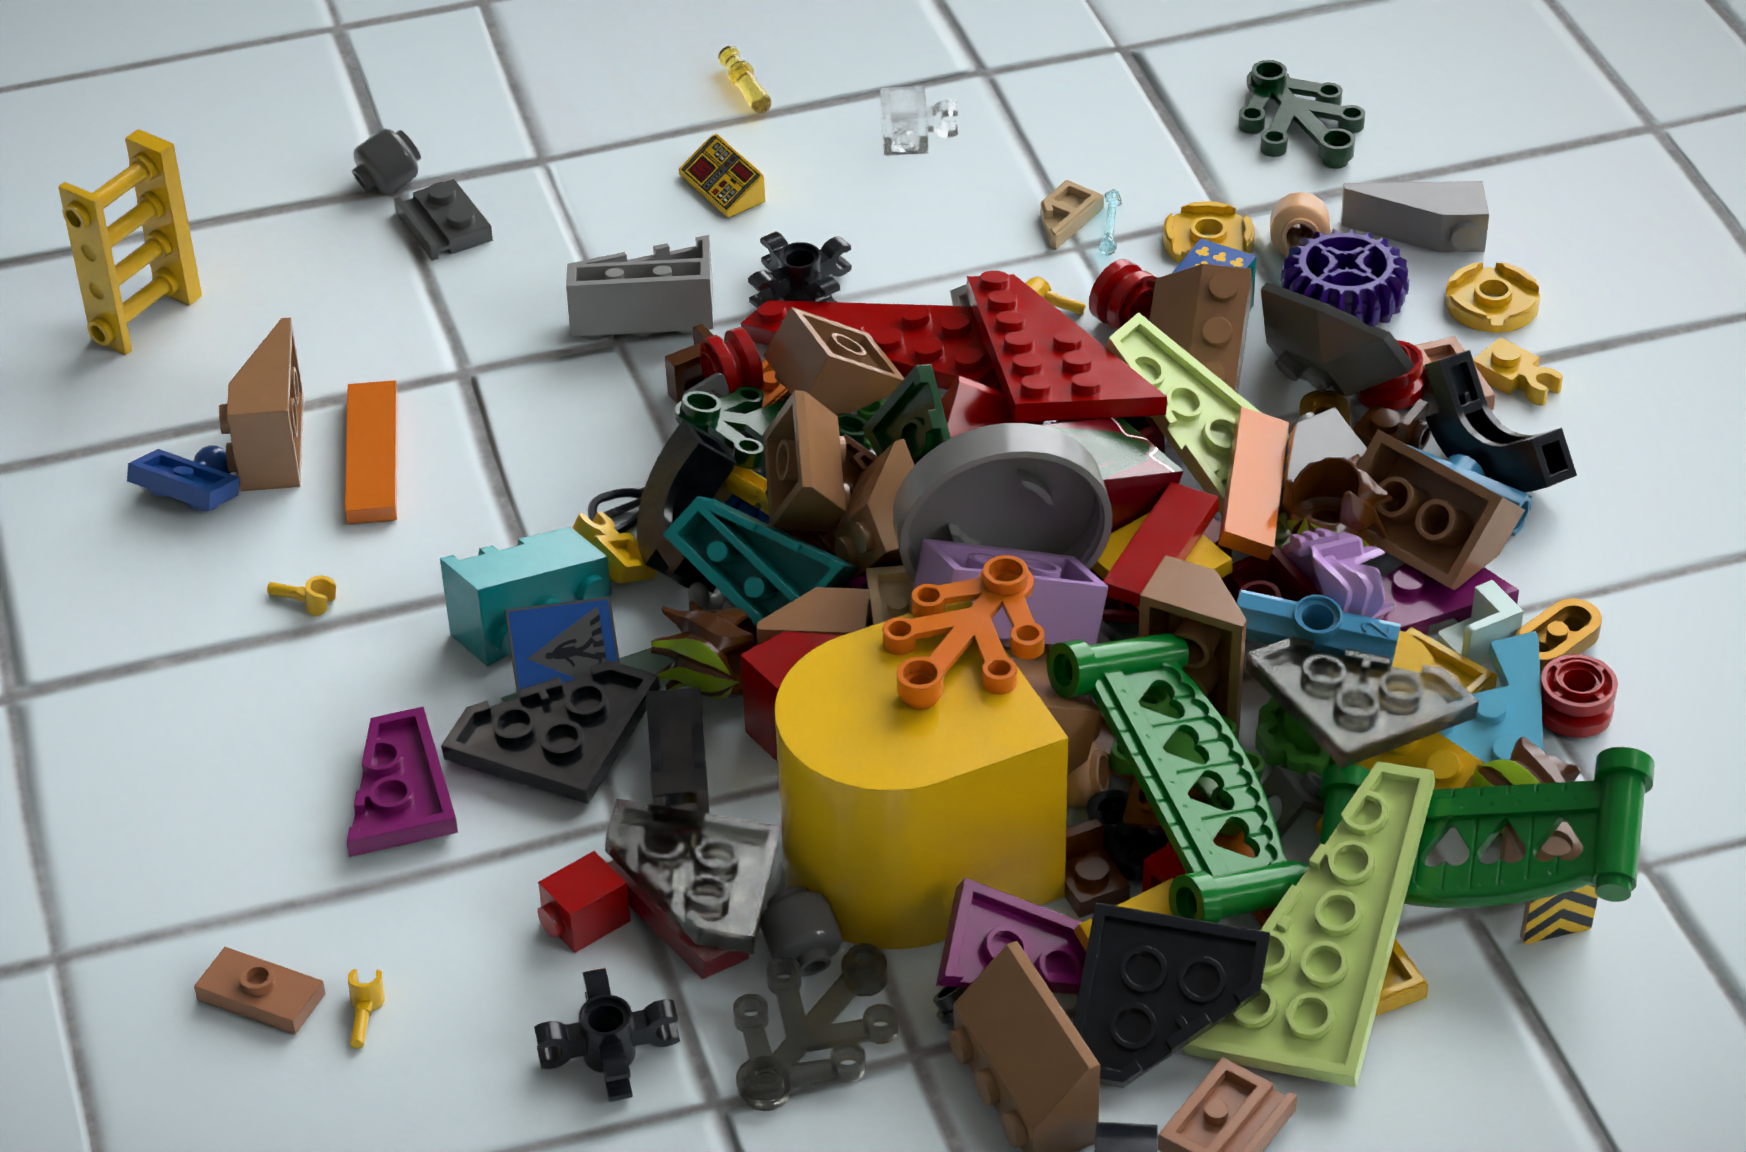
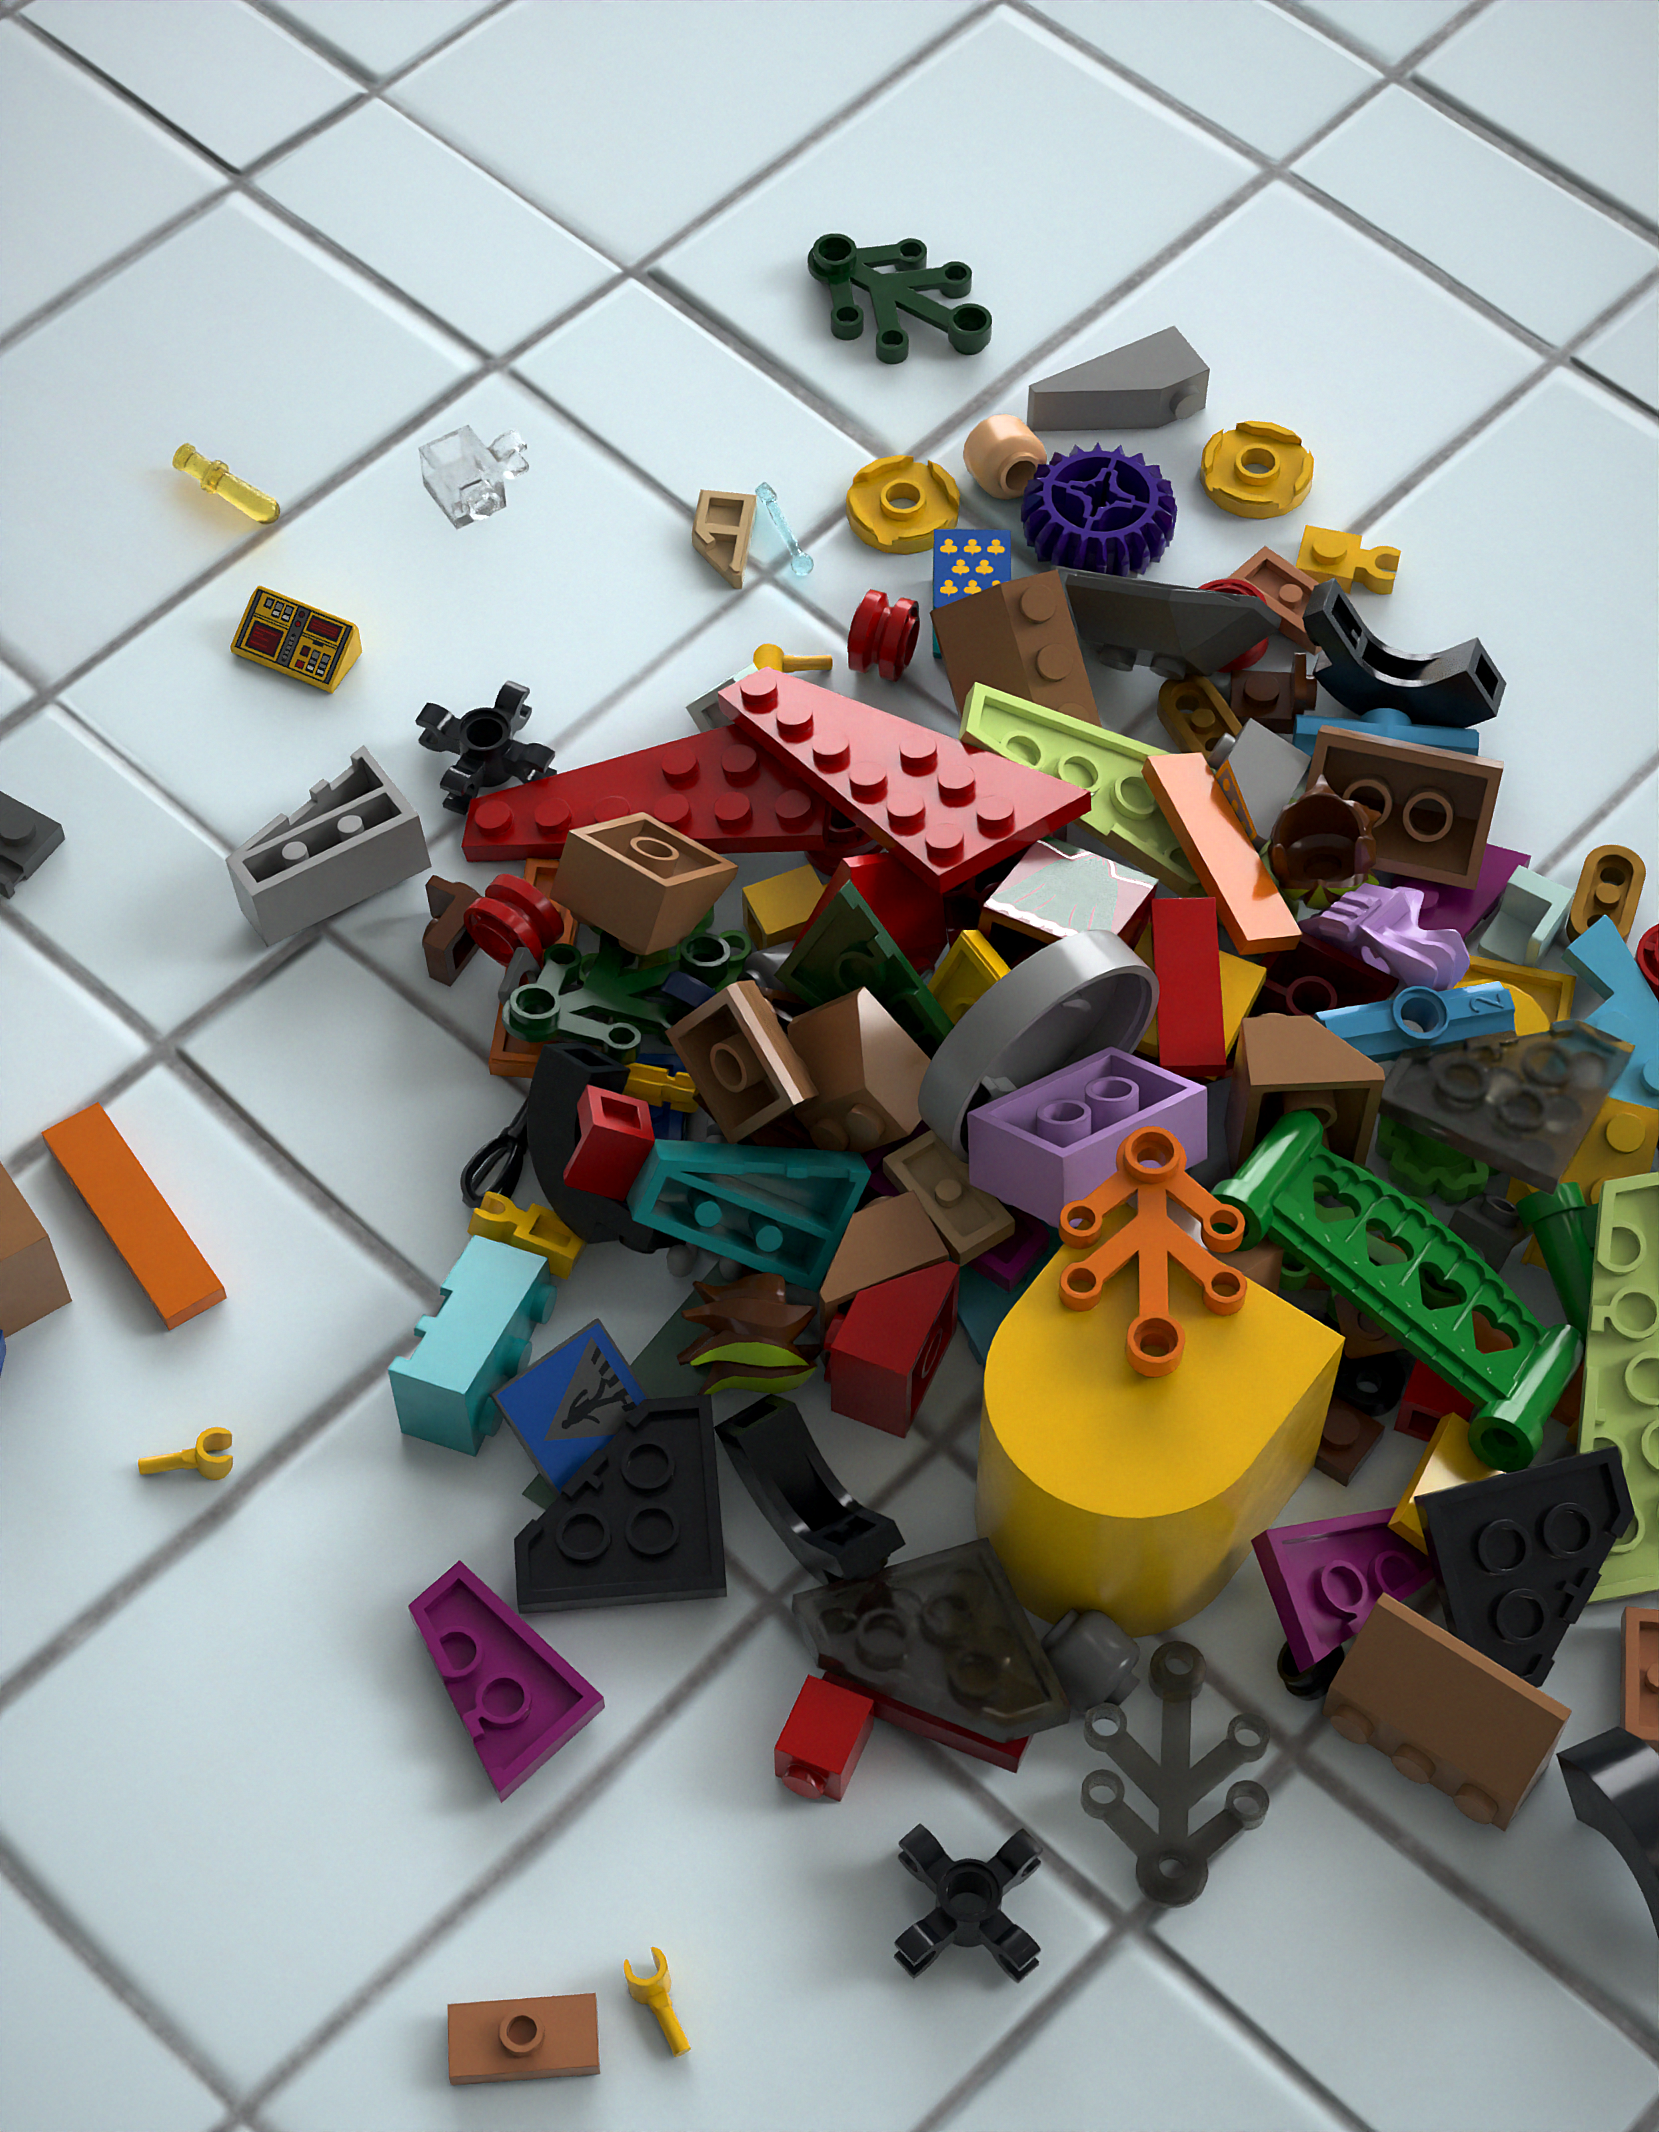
camera: 30 degrees left, 15 degrees up
none -> red panel [563,1085,655,1202]

